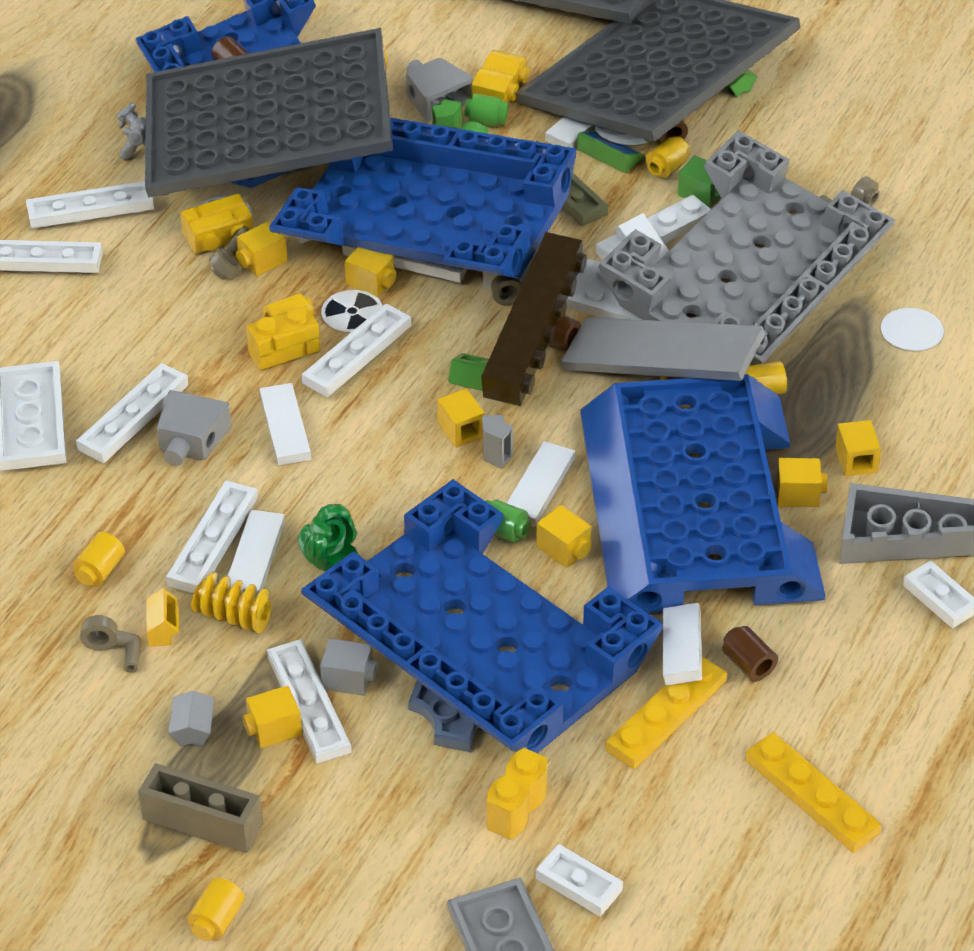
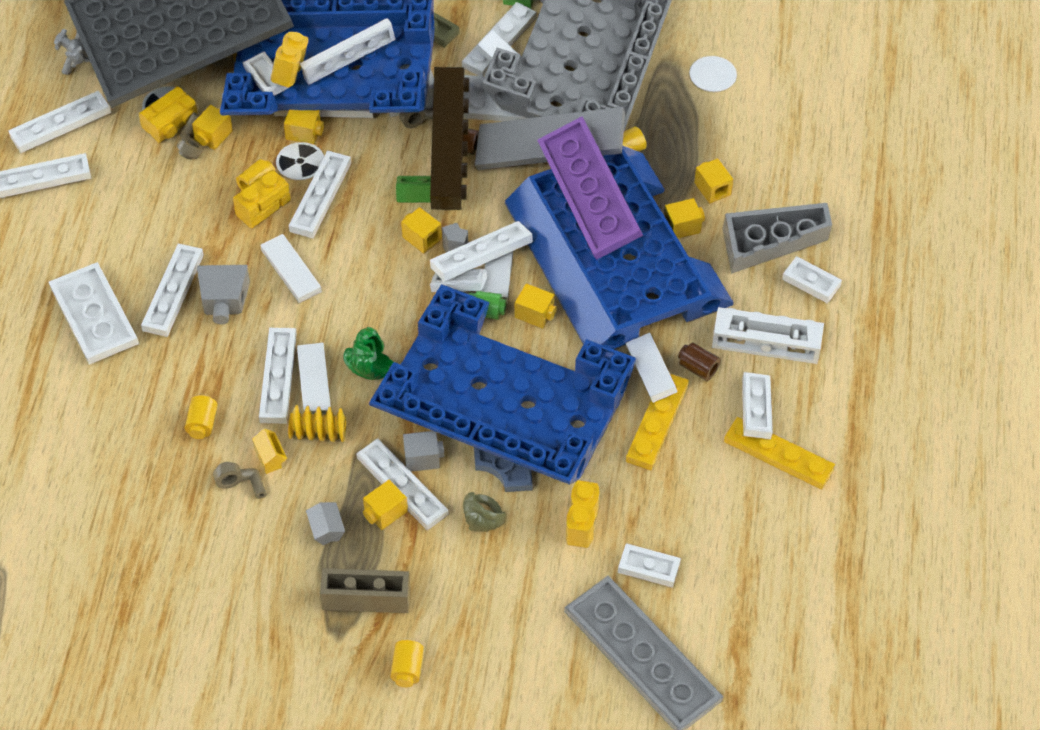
camera: 20 degrees left, 10 degrees up
none -> white tile [243,52,288,96]
none -> yellow brick [271,31,308,88]
none -> white tile [300,18,395,85]
none -> white plate [430,221,533,281]
none -> white tile [430,269,487,292]
none -> olive piece [463,492,506,532]
none -> medium lavender plate [537,116,643,260]
none -> white brick [712,307,824,364]
none -> white tile [742,372,773,439]

